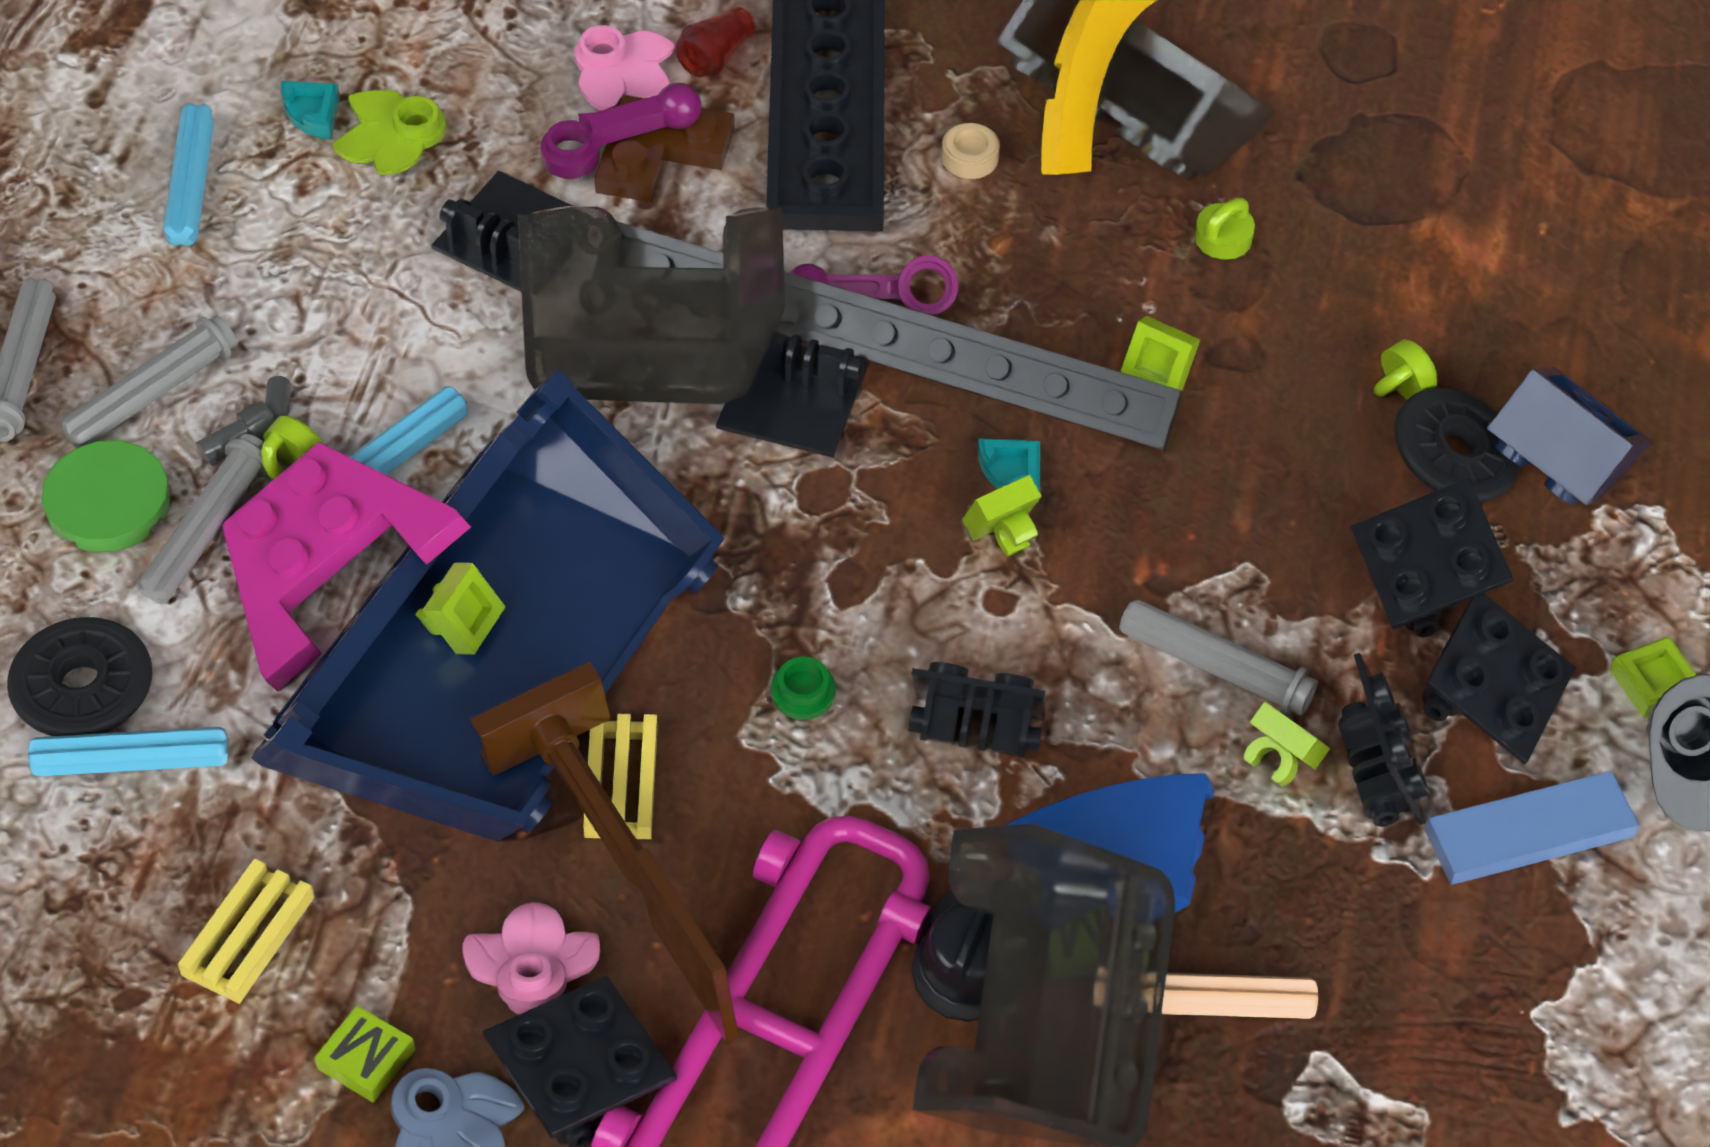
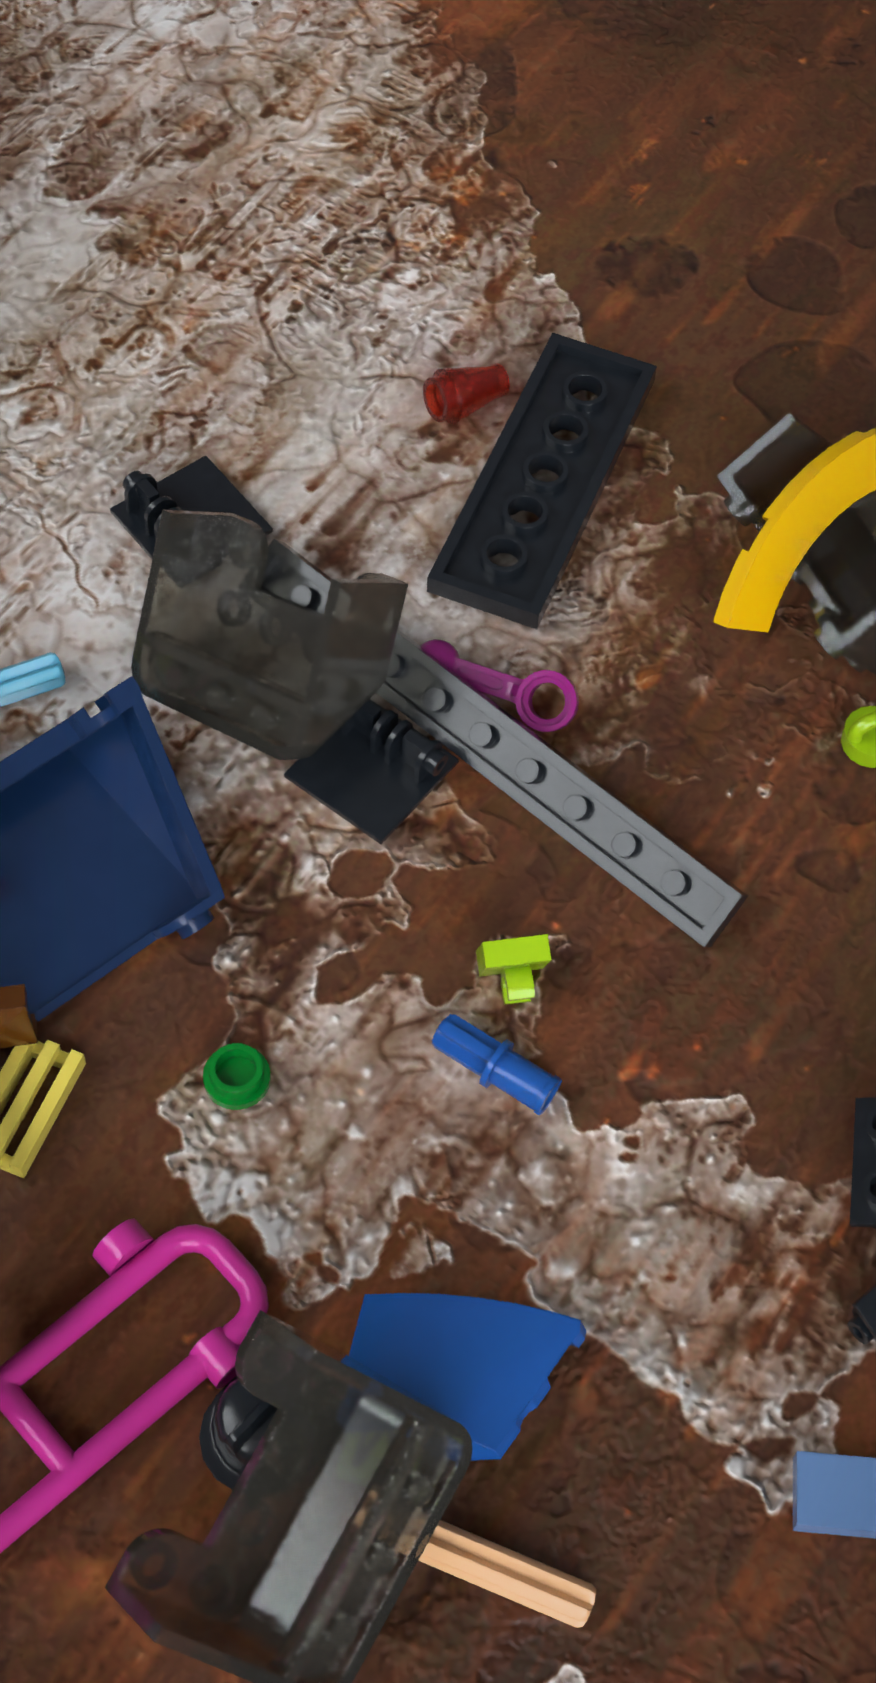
camera: 20 degrees right, 5 degrees up
teal tile [281,81,340,140] -> none
lime plate [332,90,447,175] -> none
magenta piece [541,83,702,179] -> none
bright pink plate [574,25,675,111] -> none
reddish brown plate [594,95,735,203] -> none
black hinge [908,662,1046,758] -> none
tan tile [941,123,1000,179] -> none
teal tile [978,438,1040,503] -> none
light grey axle [1119,600,1318,716] -> none
lime tile [1120,316,1200,391] -> none
lime tile [1244,702,1331,787] -> none
black hinge [1338,652,1429,827] -> none
none -> blue axle [432,1014,562,1116]

